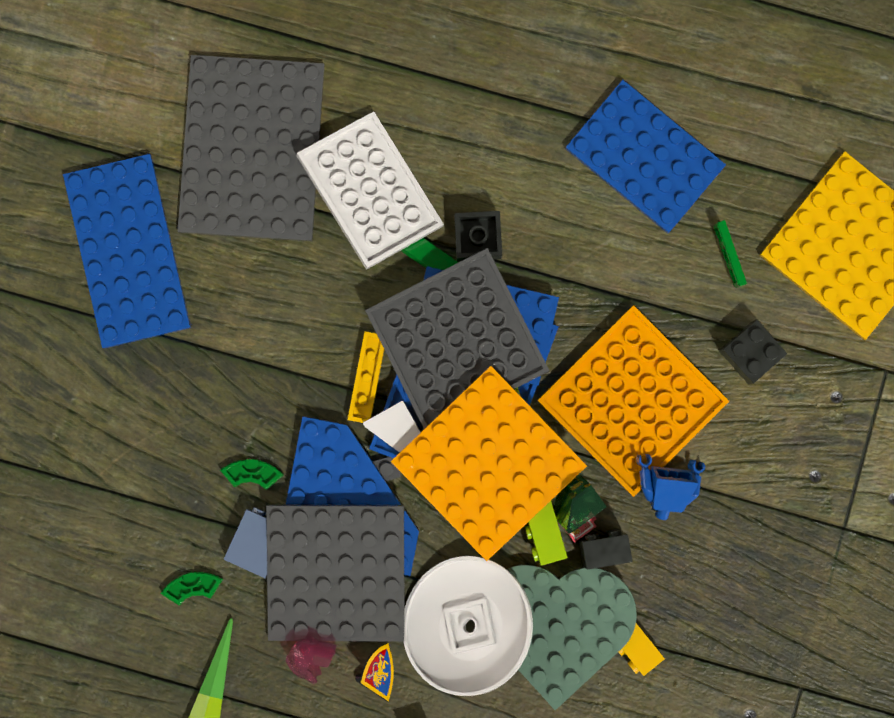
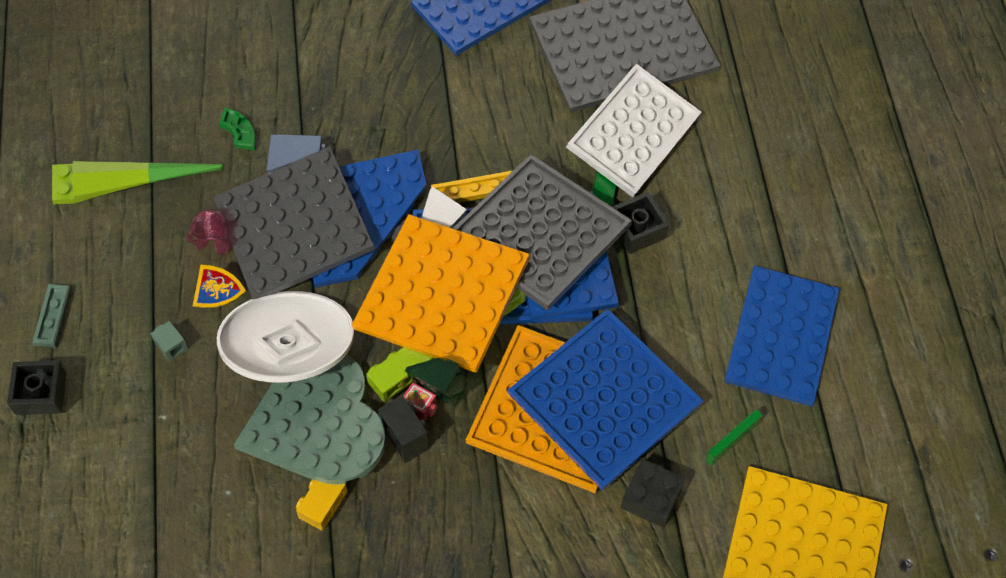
camera: 65 degrees right, 25 degrees down
green tile [220,459,284,490] -> none
blue torso [636,454,705,520] -> none
none -> blue plate [508,309,703,491]

